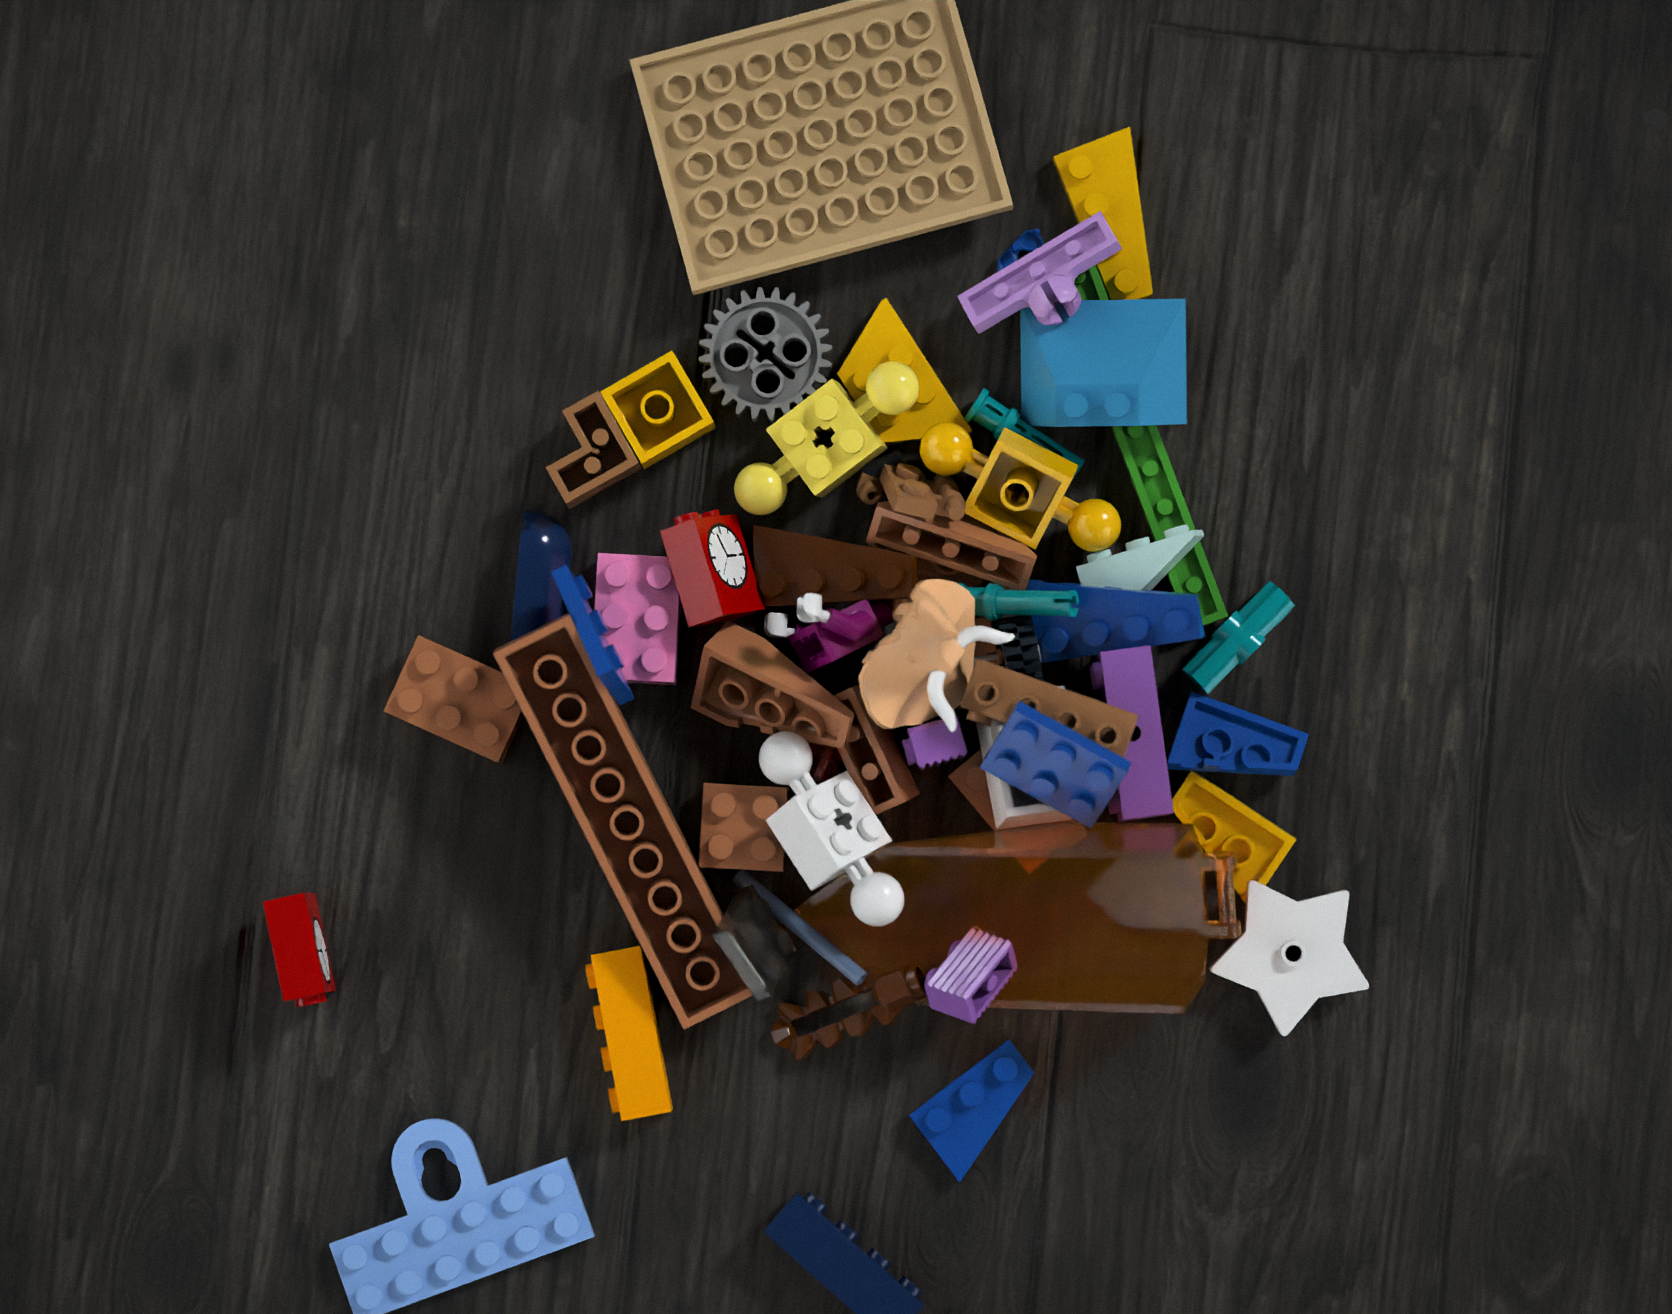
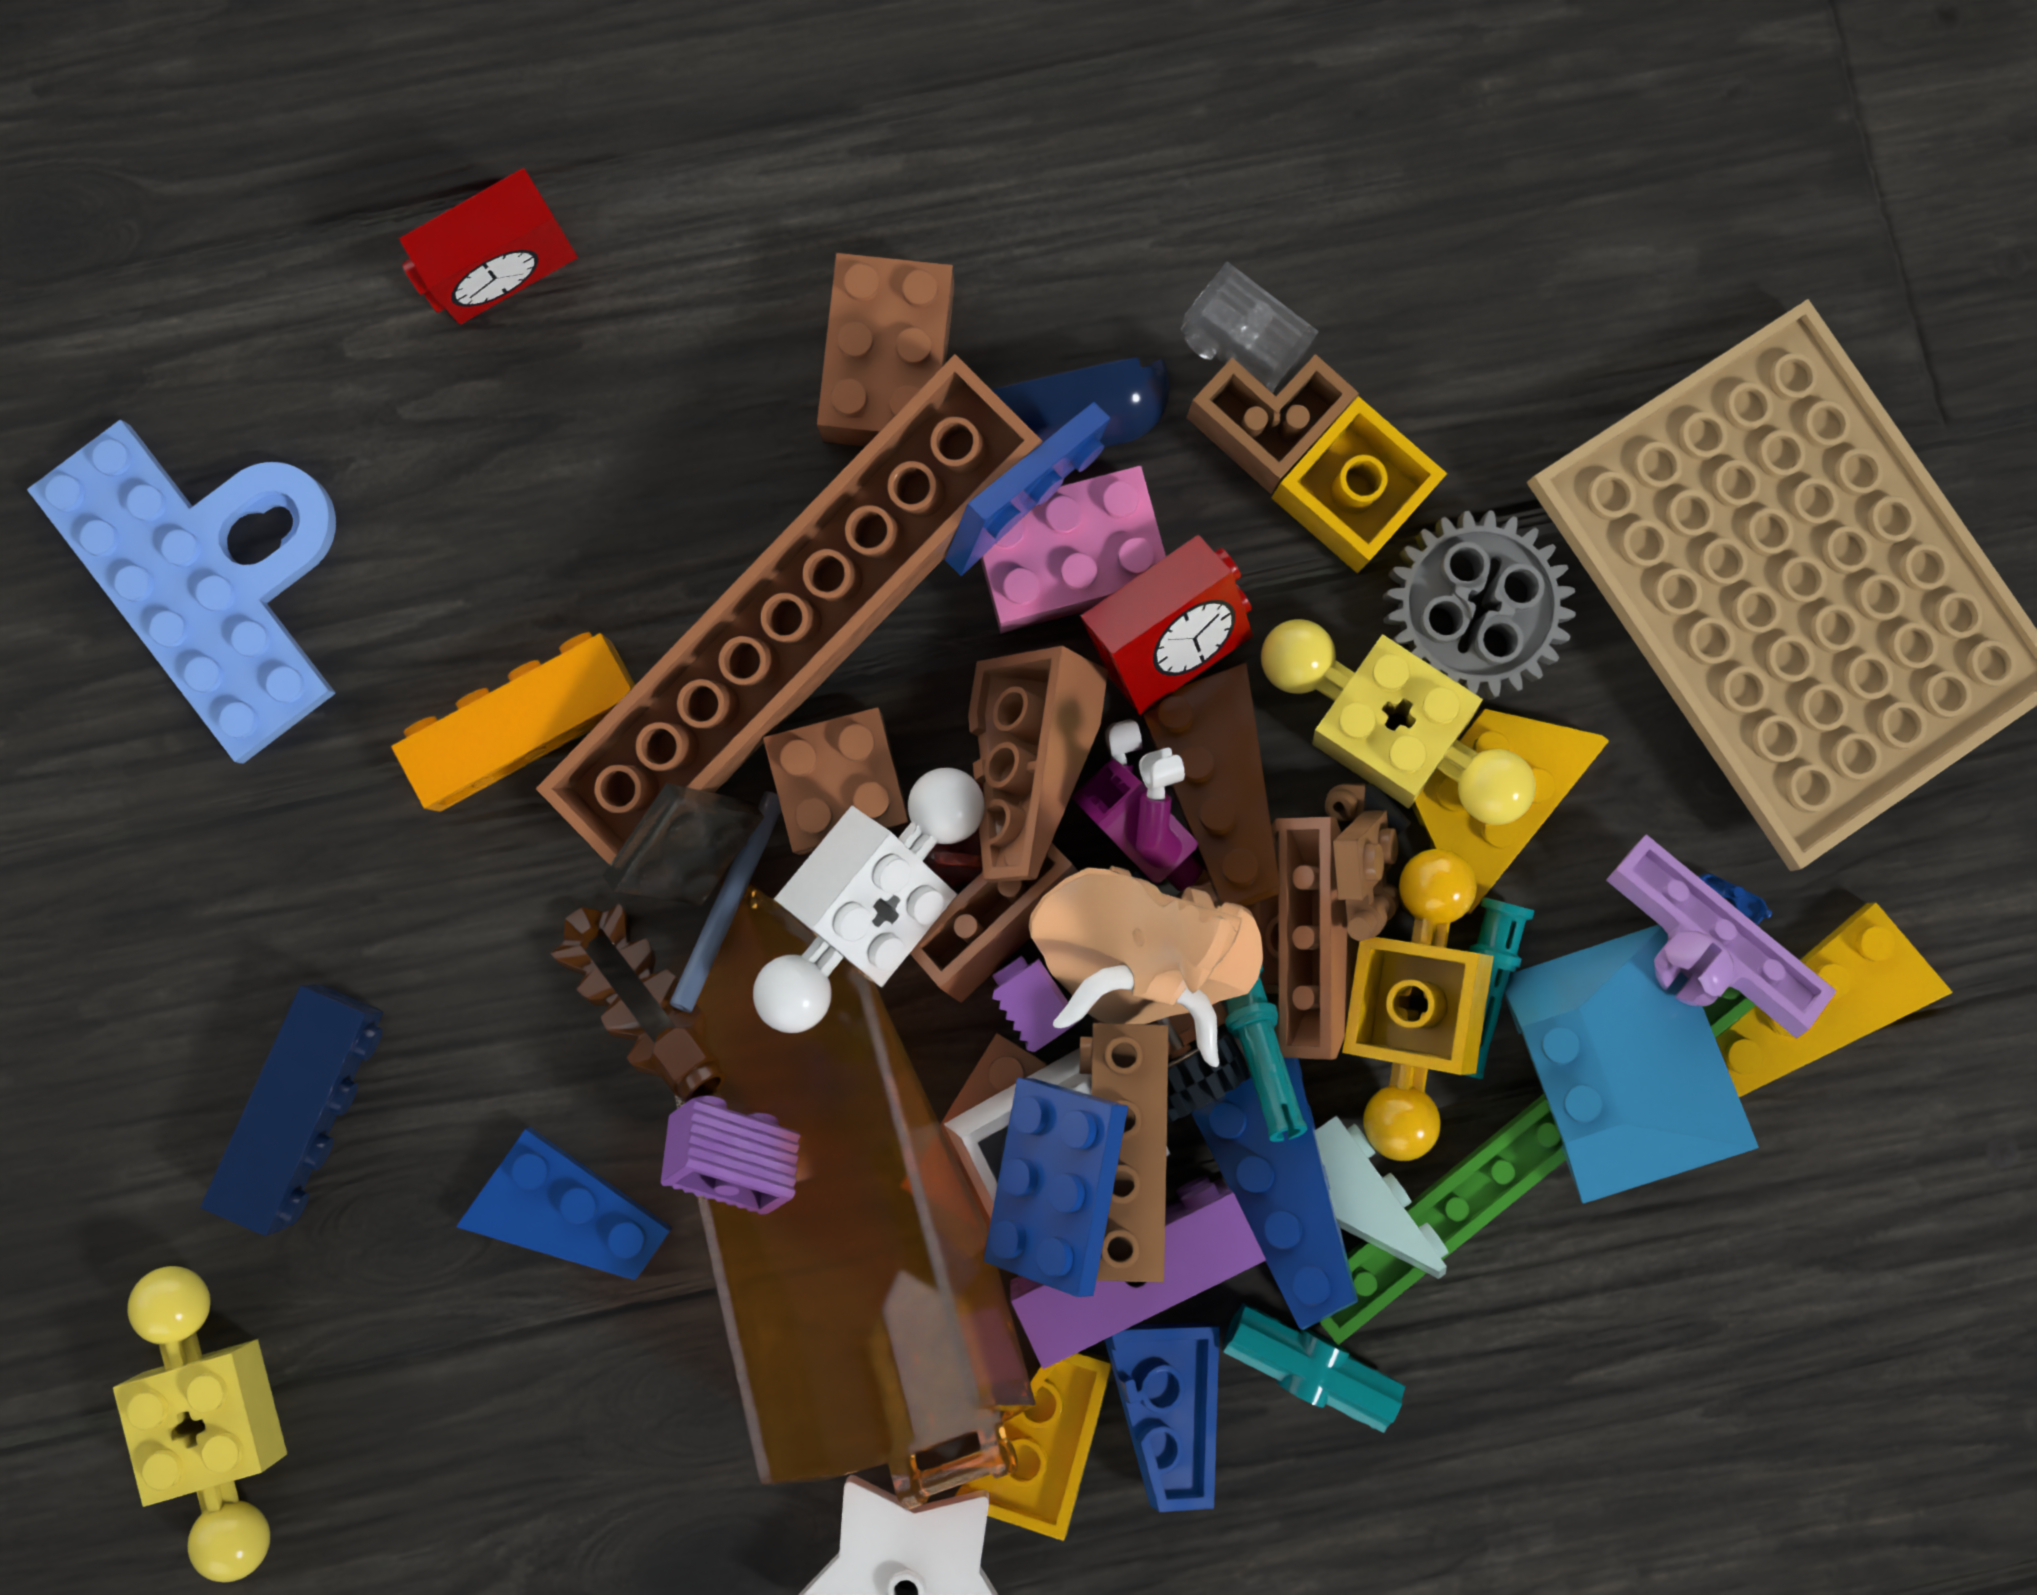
camera: 60 degrees right, 0 degrees up
none -> clear brick [1181,262,1319,394]

